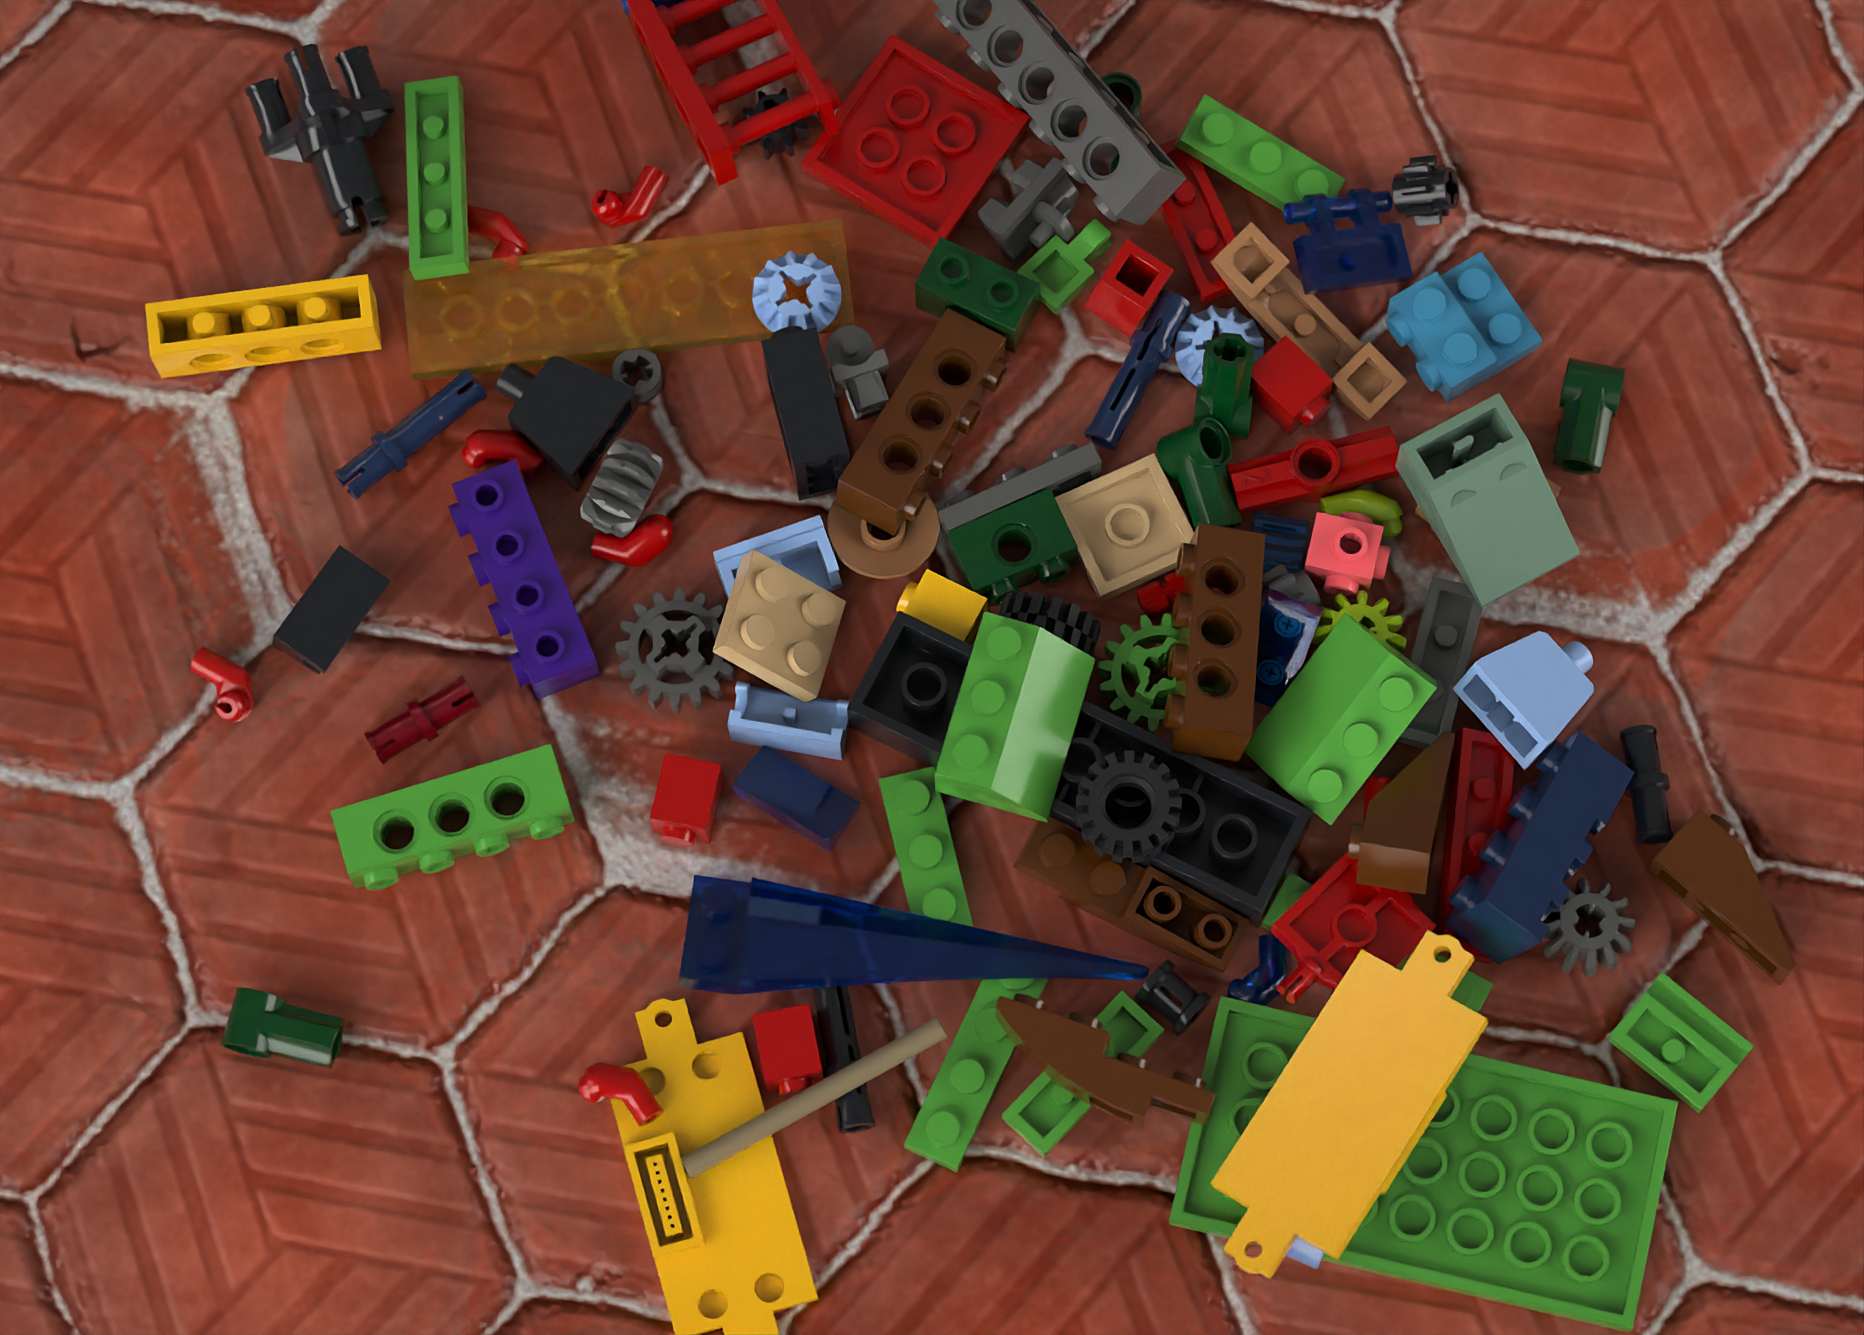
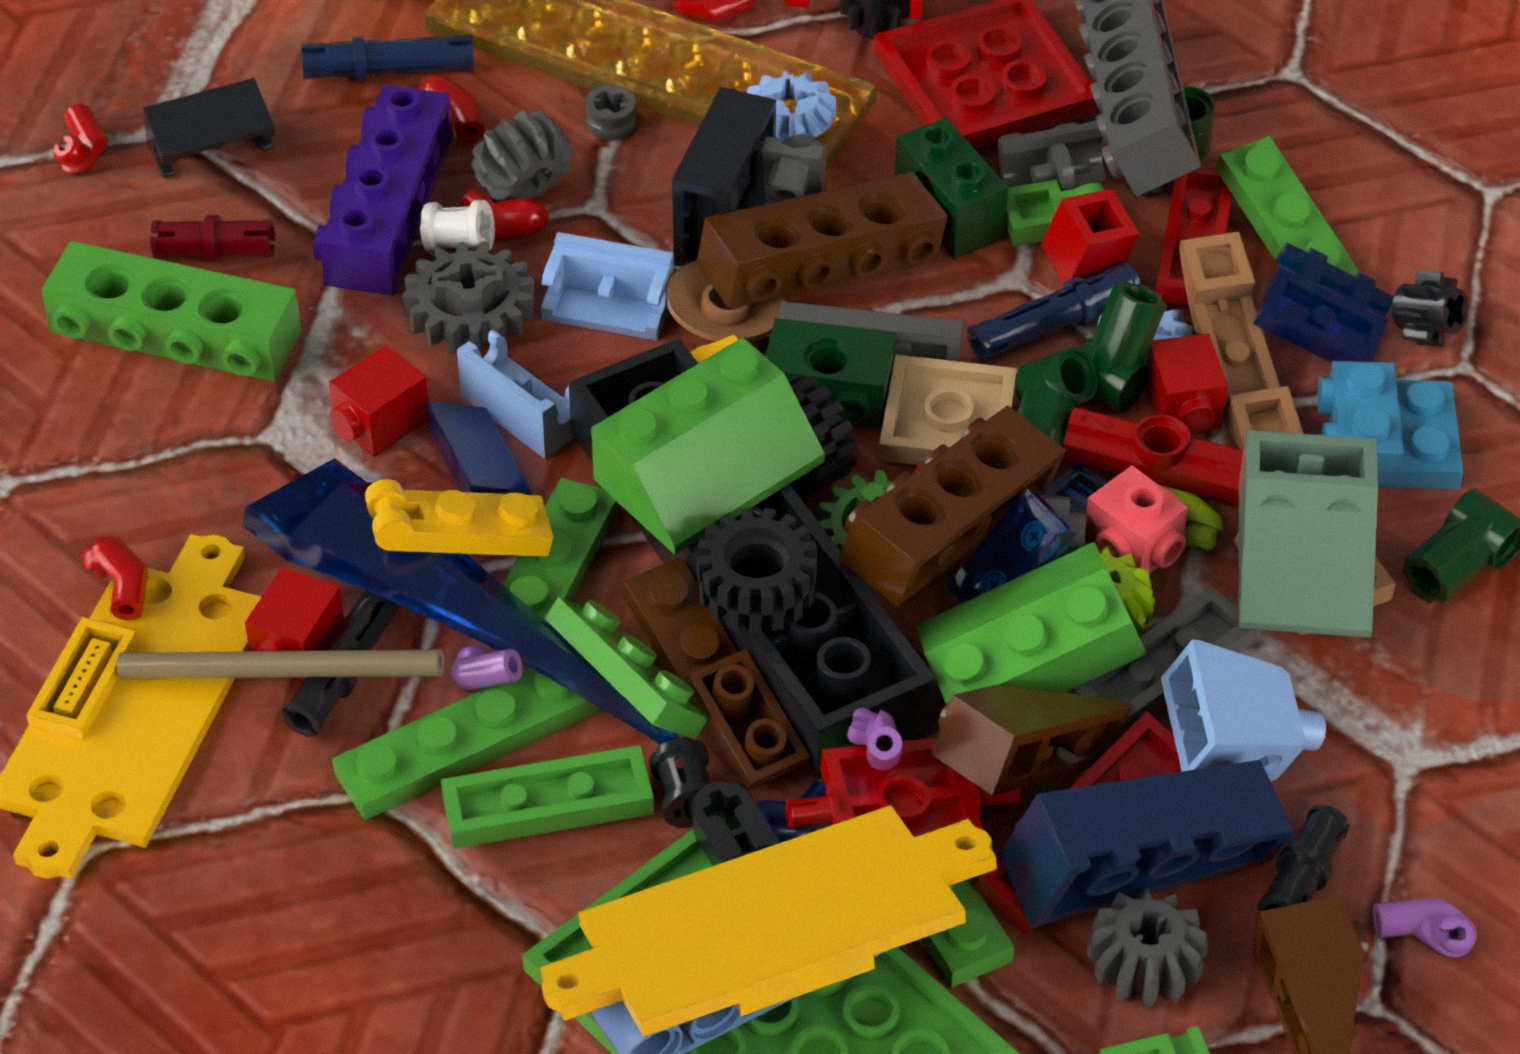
camera: 30 degrees right, 25 degrees down
black torso [495,356,638,491] -> none
tan plate [712,549,846,703] -> none
reddish brown slope [996,993,1216,1129] -> none
none -> yellow plate [365,479,554,557]
none -> white bush [420,200,495,255]
none -> medium lavender arm [451,645,523,692]
none -> bright green plate [545,597,709,740]
none -> black beam [692,781,780,866]
none -> medium lavender arm [847,708,902,770]
none -> medium lavender arm [1373,898,1477,958]

